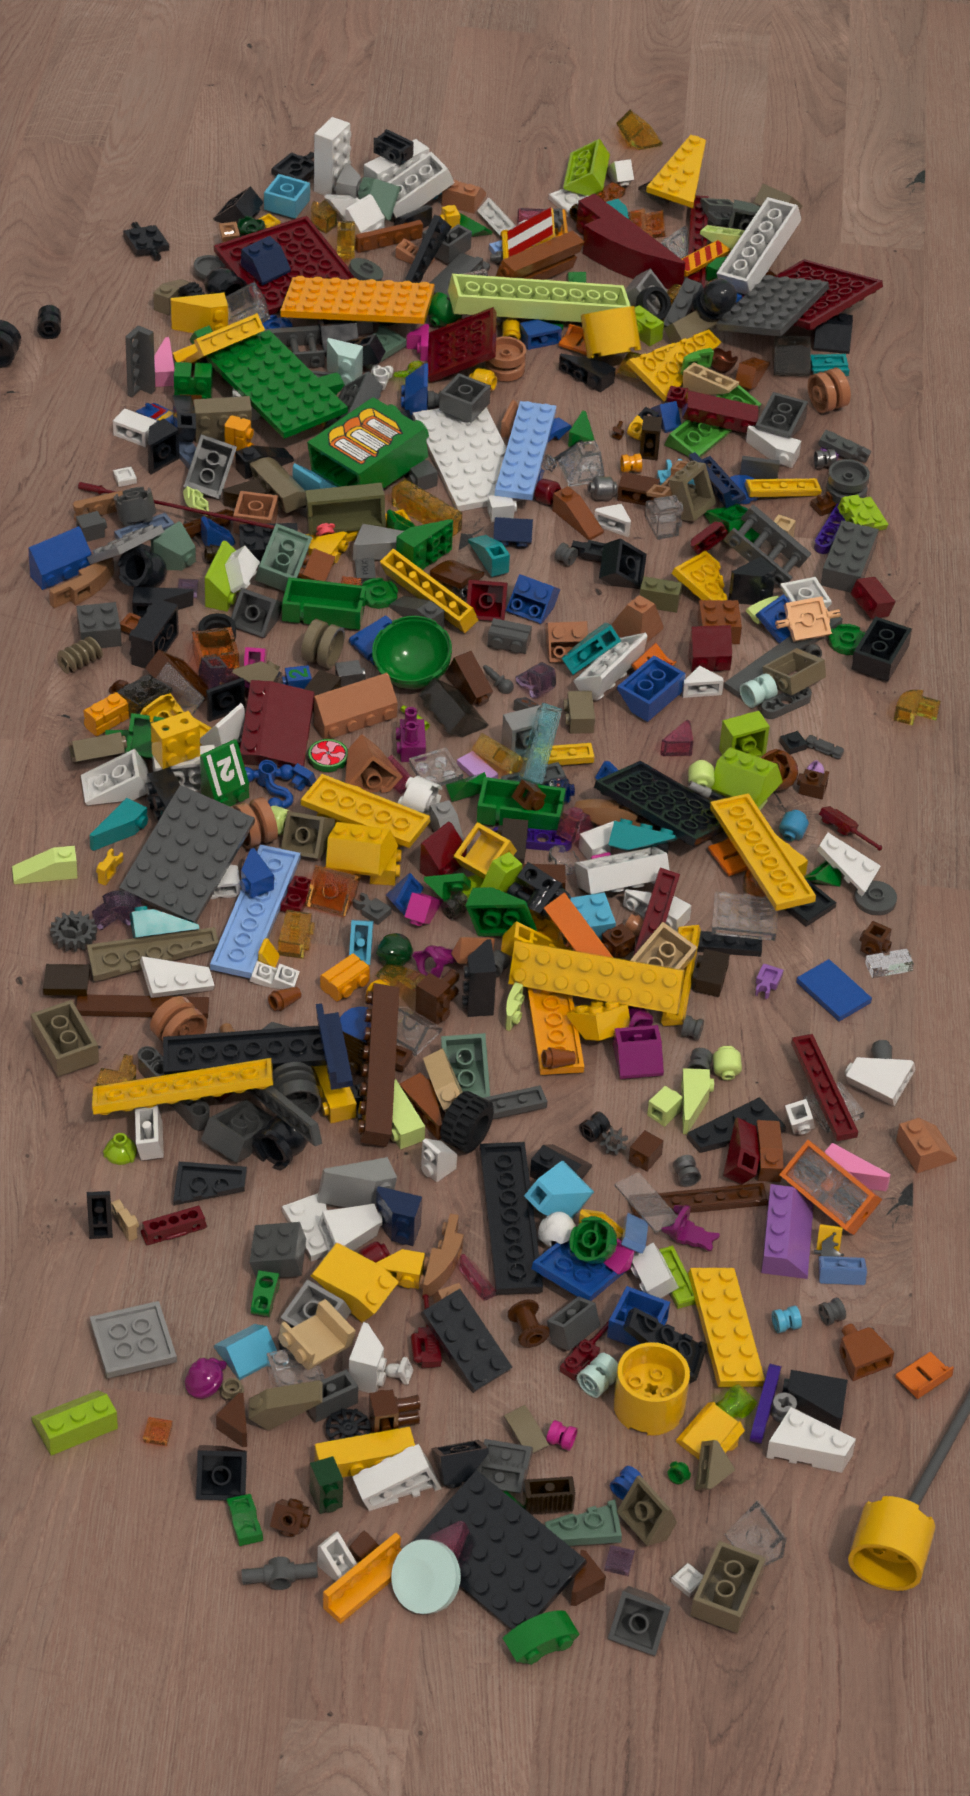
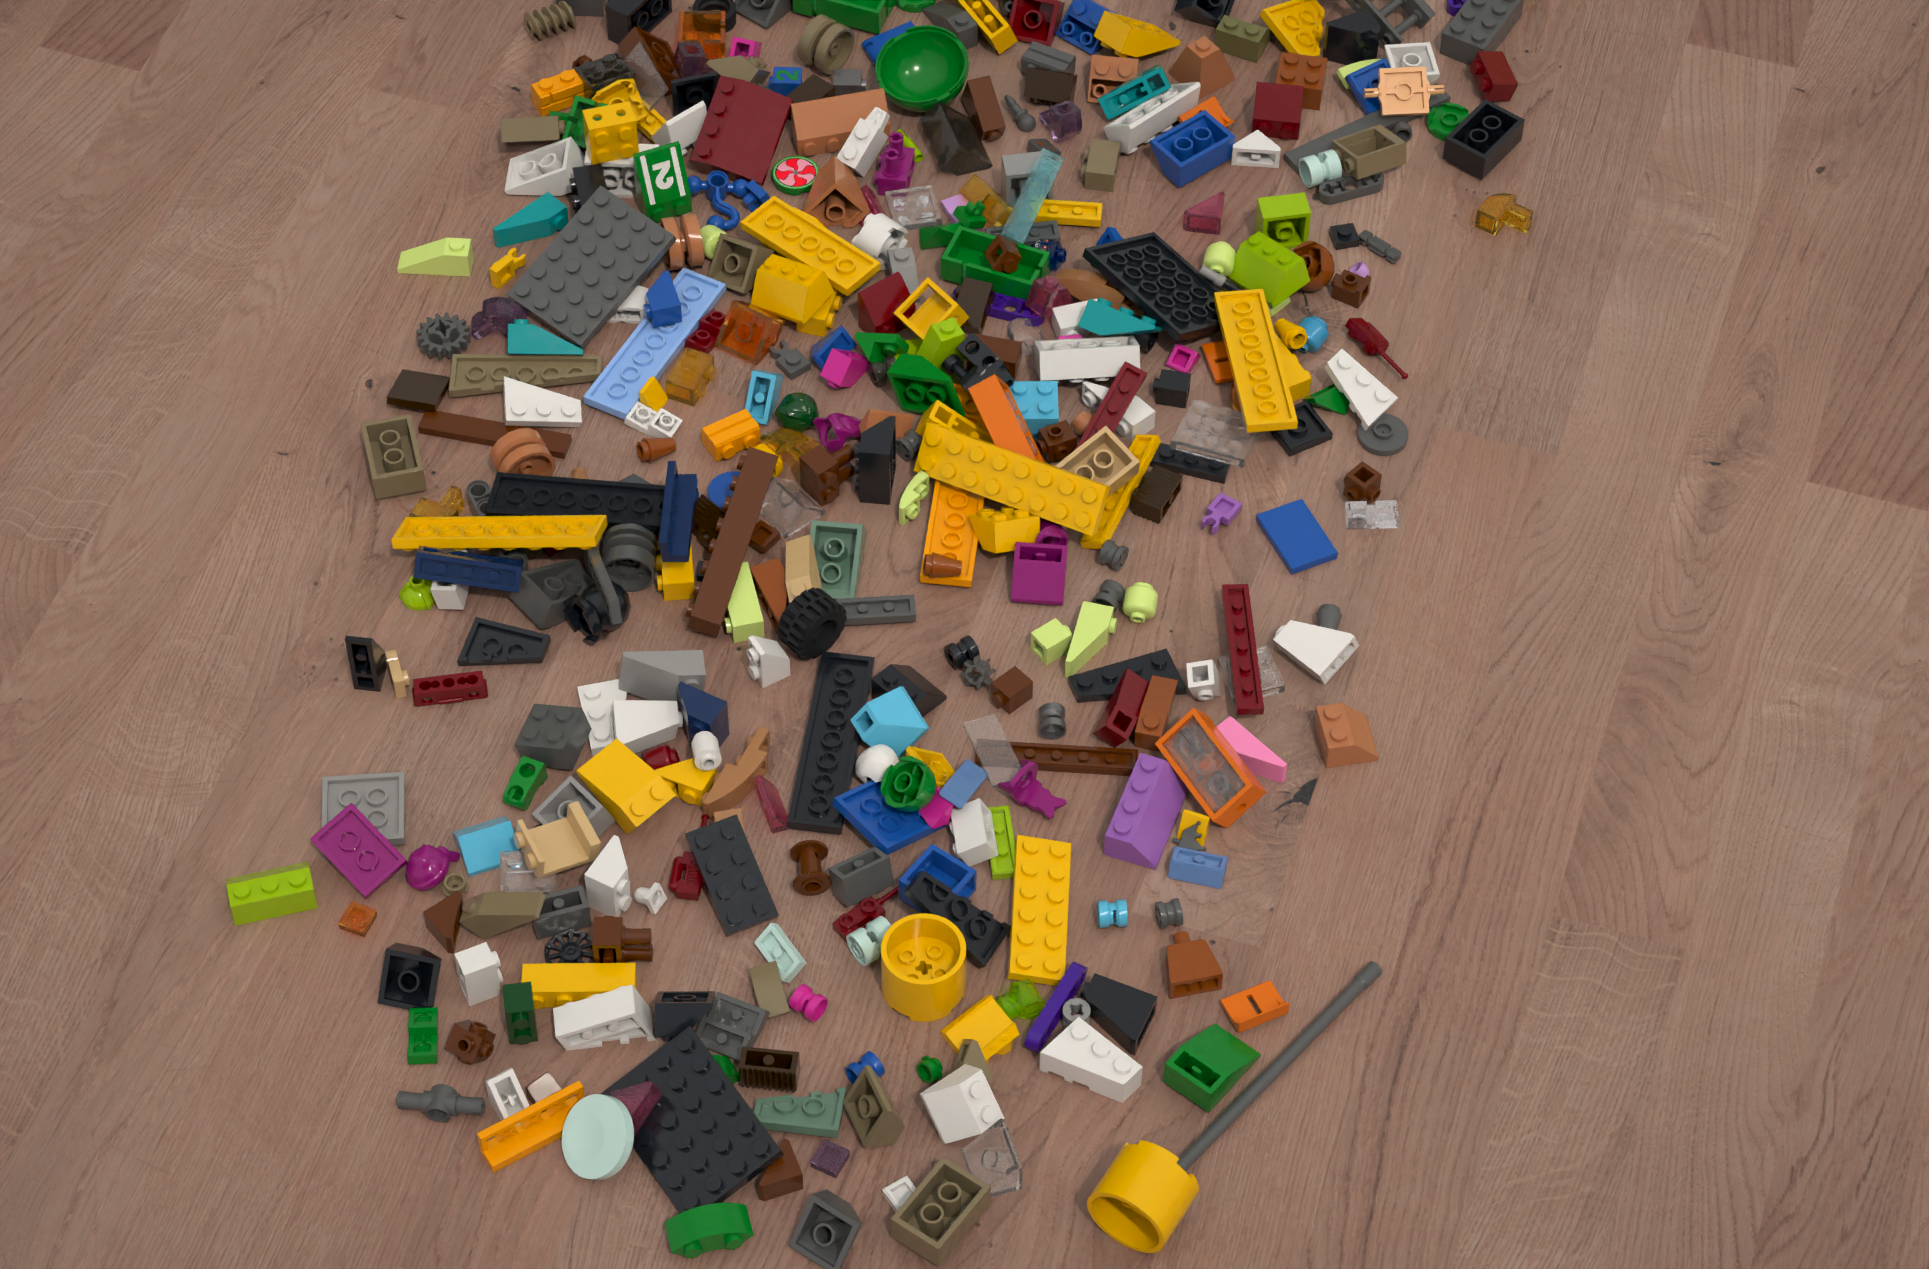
camera: 15 degrees right, 5 degrees up
none -> magenta plate [310,802,407,899]
none -> dark blue fence [413,545,524,593]
none -> white brick [454,942,503,1007]
none -> white brick [691,731,722,771]
none -> light aqua plate [754,923,807,983]
none -> white hinge [837,107,890,177]
none -> white slope [920,1064,1005,1144]
none -> green tile [953,200,987,229]
none -> dark brown brick [1024,67,1078,107]
none -> yellow slope [1094,10,1181,58]
none -> black brick [1153,369,1191,409]
none -> green slope [1163,1023,1261,1113]
none -> dark pink slope [1165,343,1201,373]
none -> yellow cone [1274,318,1307,349]

